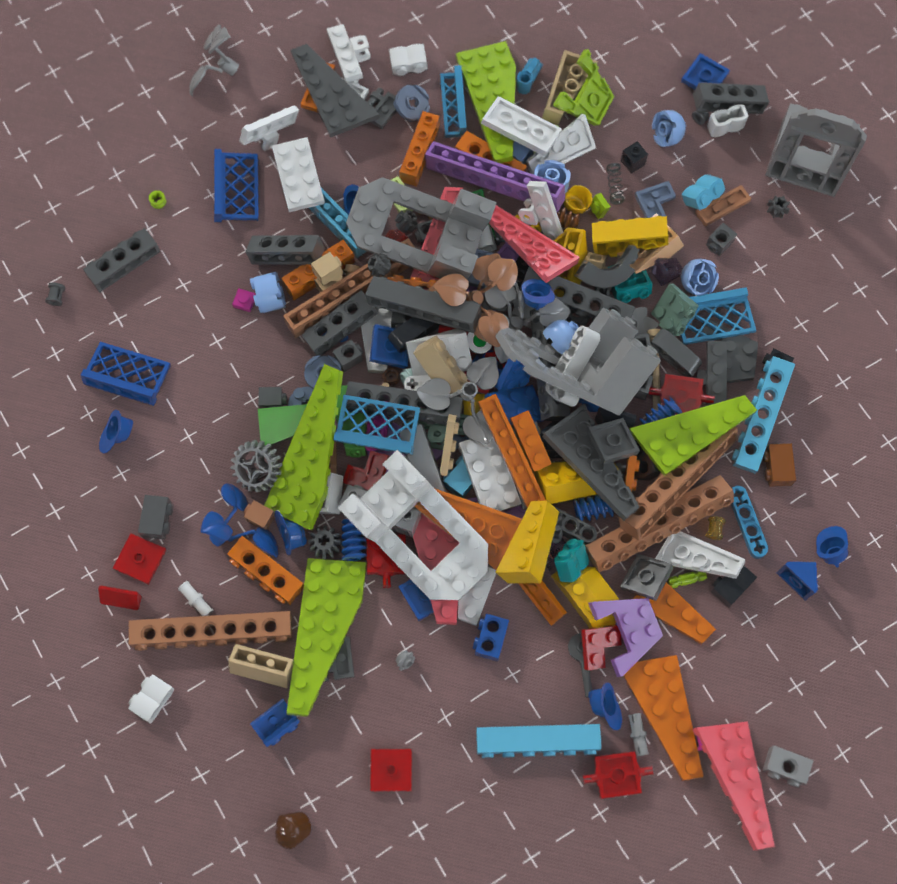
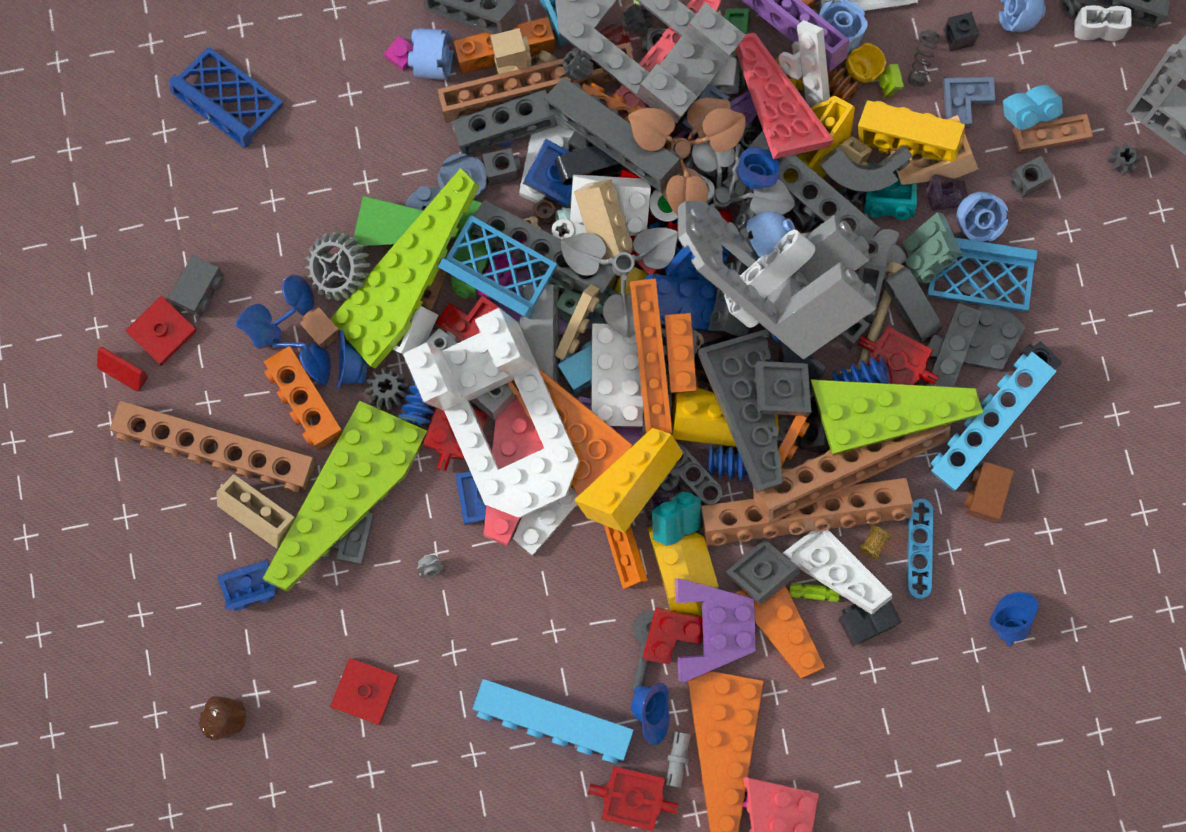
camera: 25 degrees right, 5 degrees up
blue piece [99,410,133,454] -> none
white brick [128,674,175,724] -> none
white pin [178,581,214,616] -> none
dark grey brick [258,387,287,409] -> none
blue brick [472,614,509,662] -> none
blue slope [776,562,818,601] -> none

